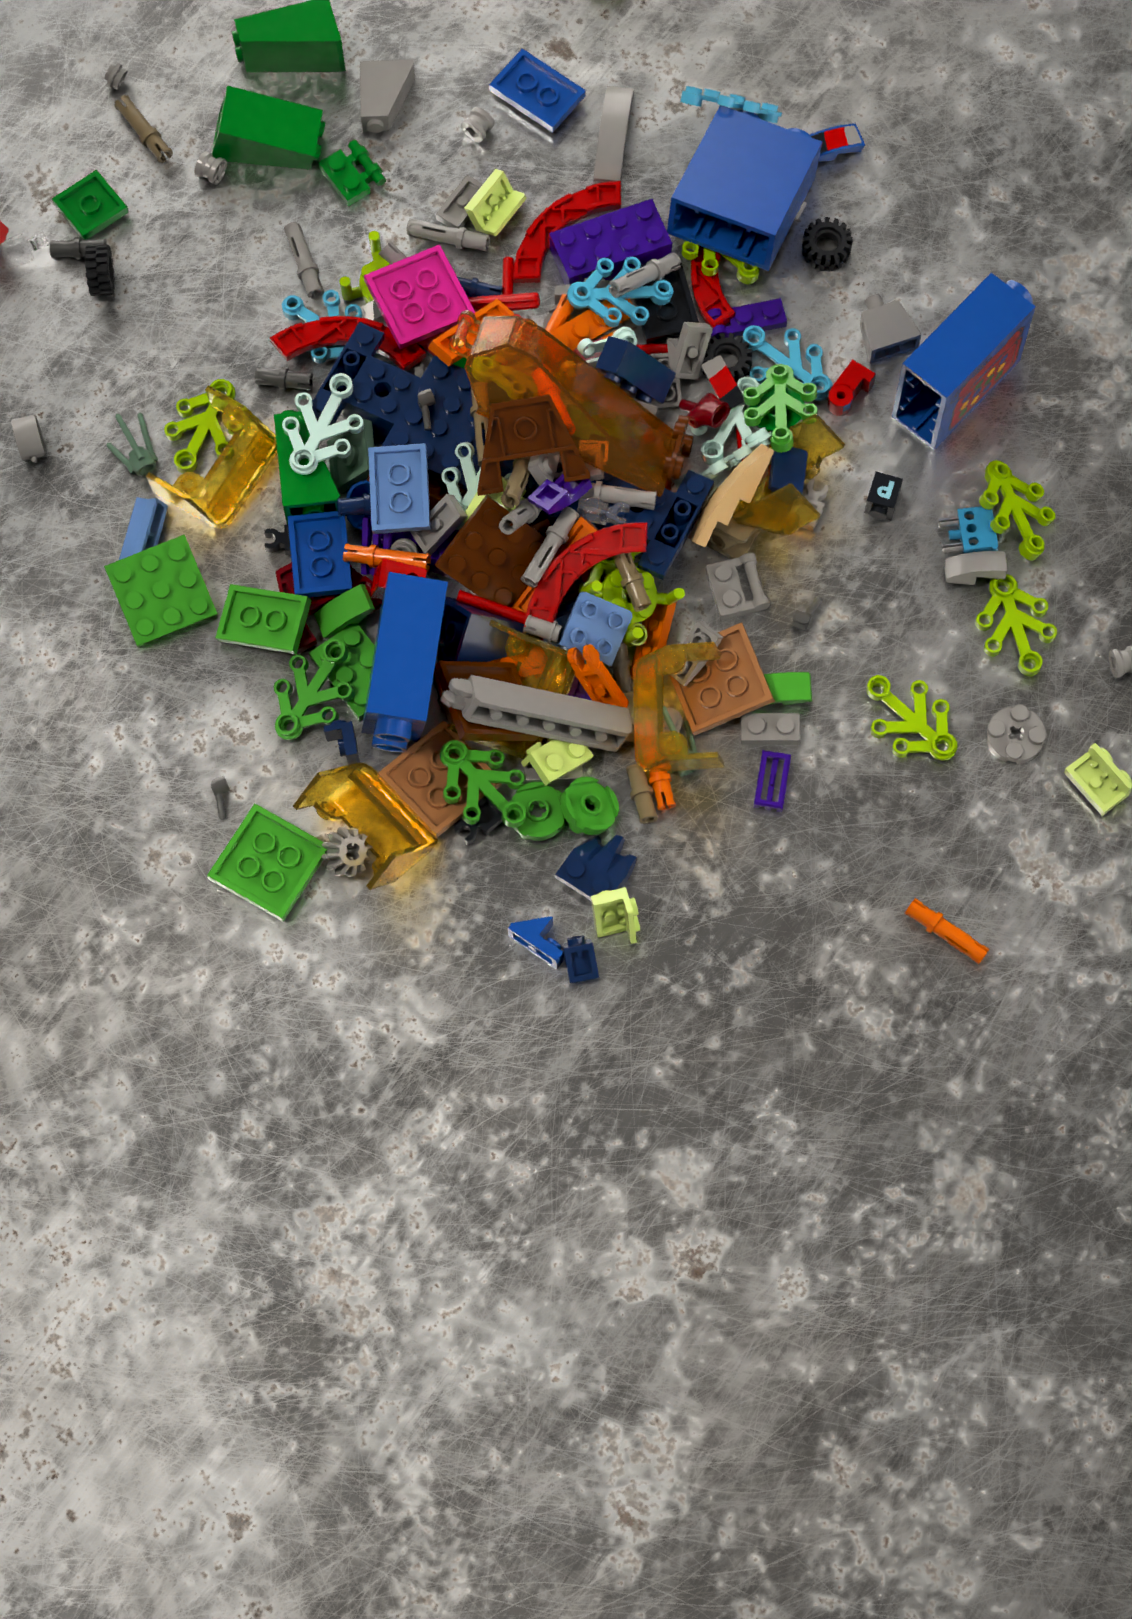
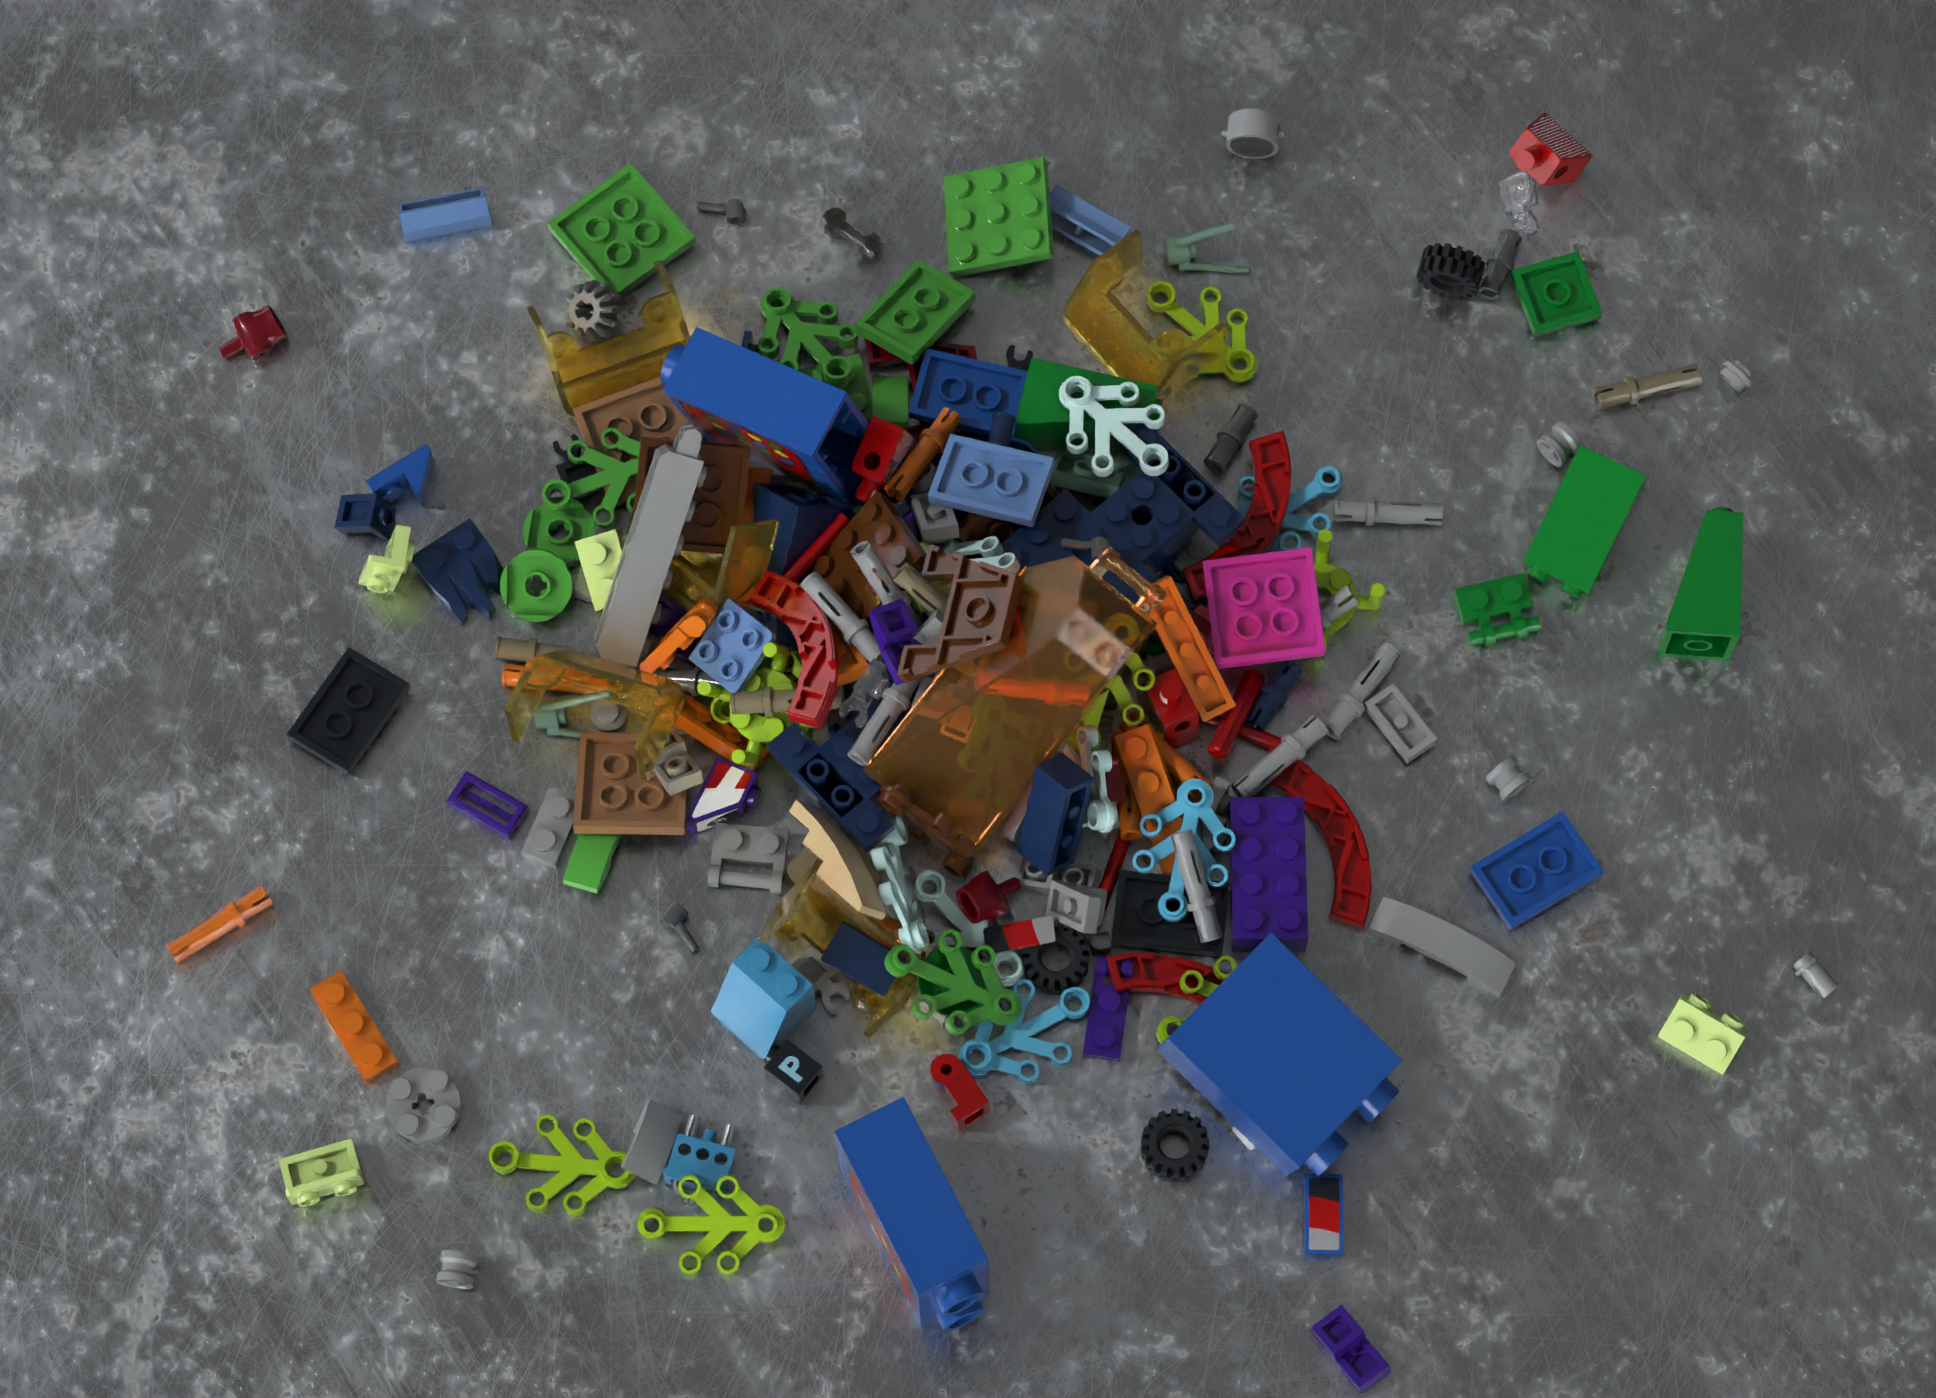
camera: 110 degrees right, 0 degrees up
light grey slope [360,59,415,133] -> none
yellowish green bracket [464,169,526,236] -> none
light grey pin [523,614,562,643] -> none
medium azure plant [680,86,782,123] -> none
light grey torso [860,294,921,364] -> none
lime plant [866,675,958,761] -> none
none -> dark red piece [218,305,287,360]
none -> black plate [286,647,410,776]
none -> orange plate [309,970,399,1084]
none -> medium blue piece [397,187,492,242]
none -> slope [686,756,762,834]
none -> dark azure slope [711,936,816,1061]
none -> clear smoke bar [822,208,884,261]
none -> light grey pin [1231,715,1328,797]
none -> dark purple slope [1311,1305,1391,1394]

